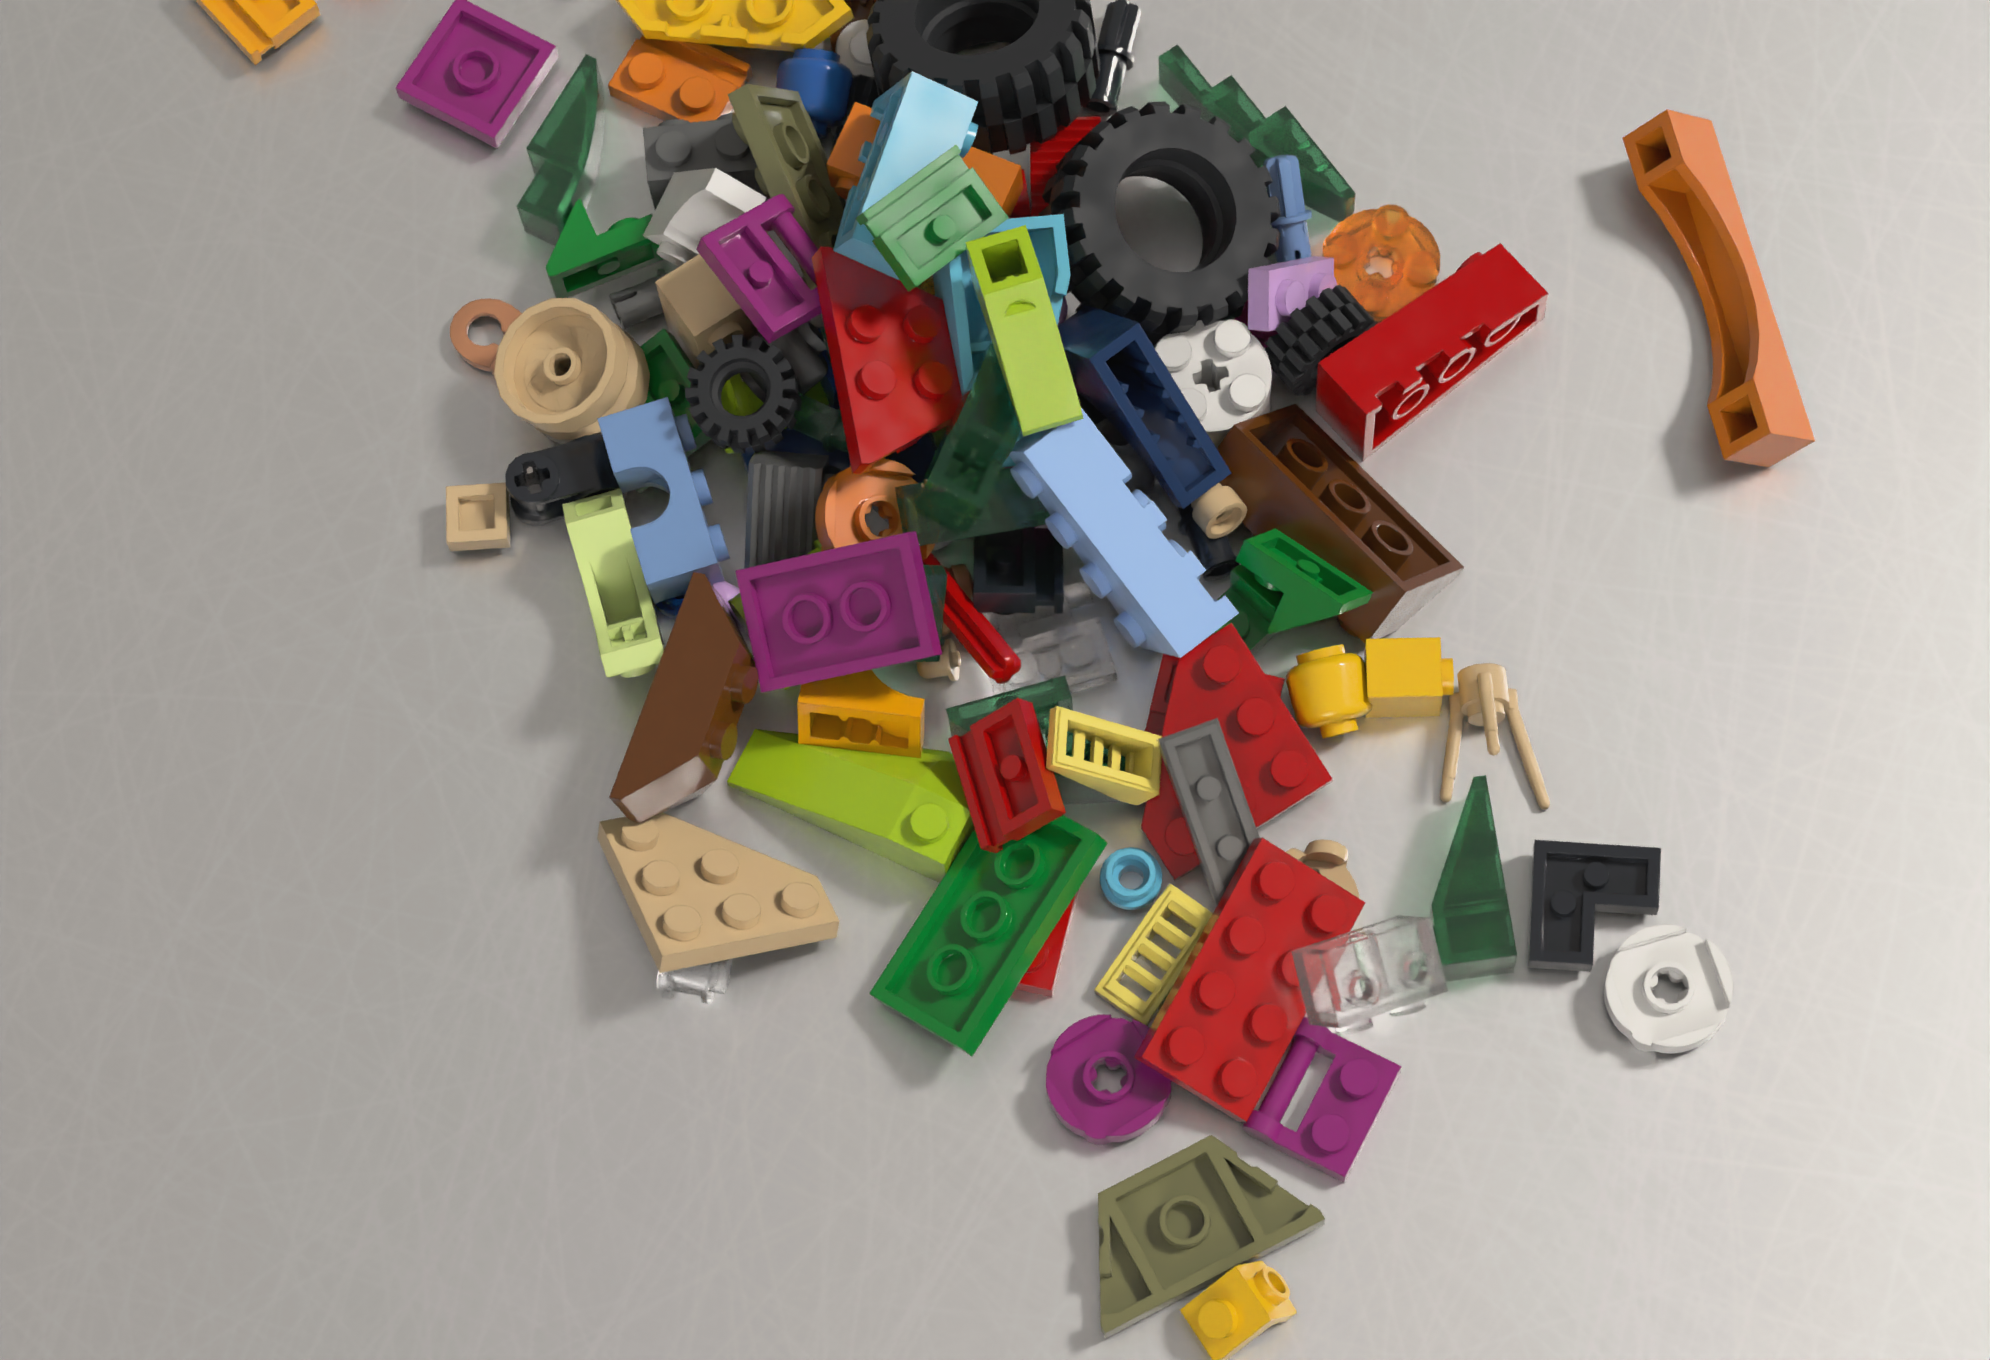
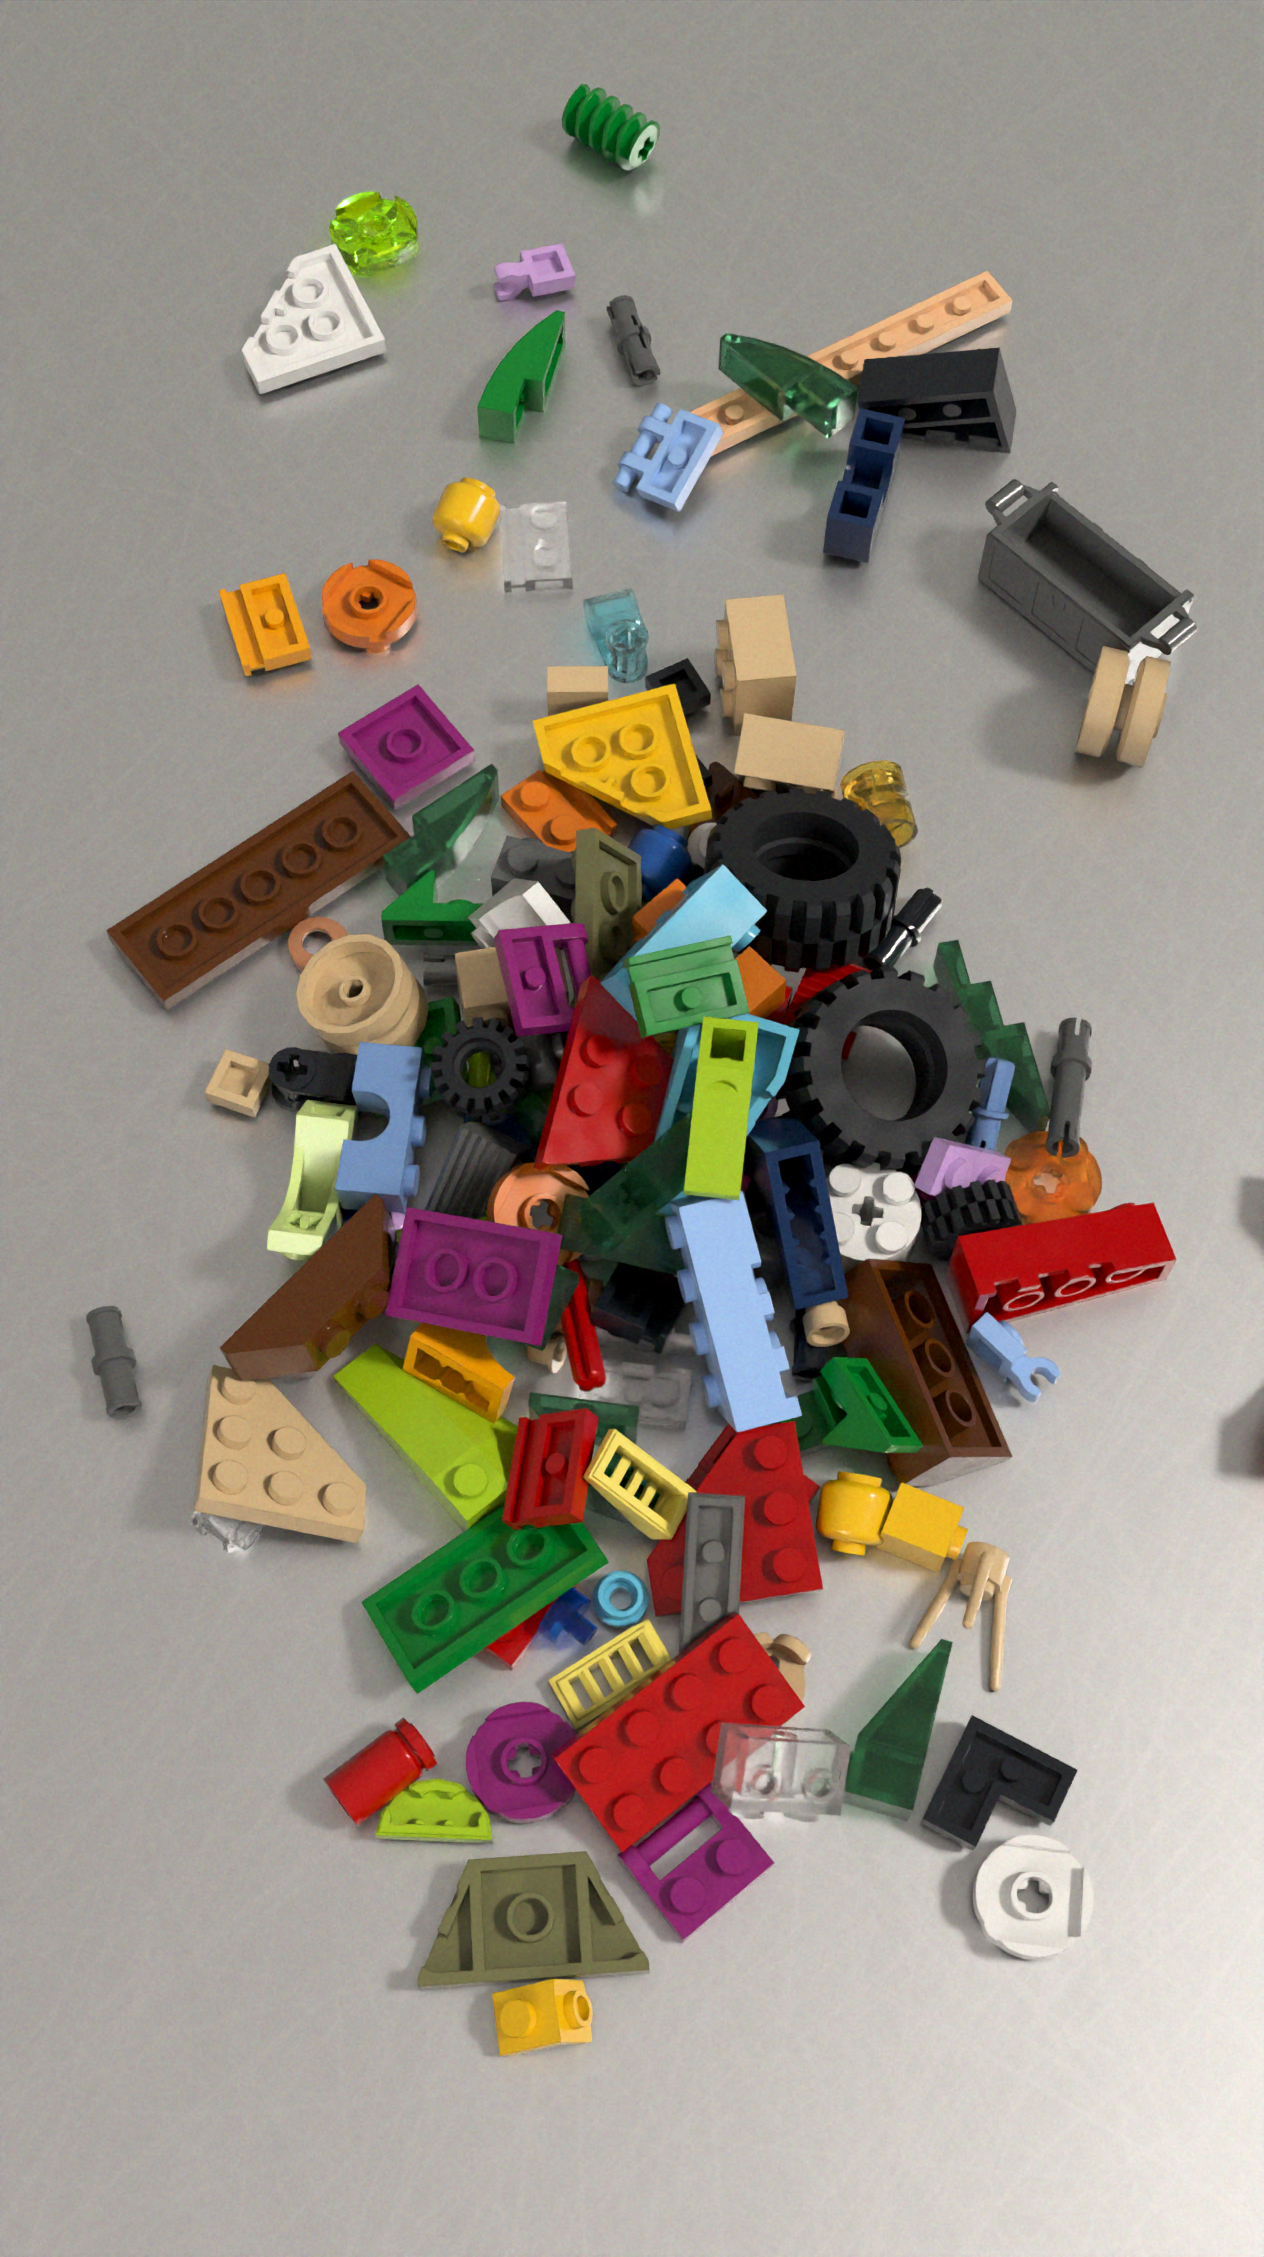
camera: 15 degrees right, 5 degrees down
none -> dark grey pin [86,1306,142,1419]
none -> reddish brown plate [106,771,413,1011]
none -> red piece [323,1717,438,1826]
none -> lime plate [375,1778,493,1844]
none -> clear blue tile [537,1587,598,1646]
none -> light blue plate [965,1312,1061,1403]
none -> dark grey pin [1045,1017,1092,1158]

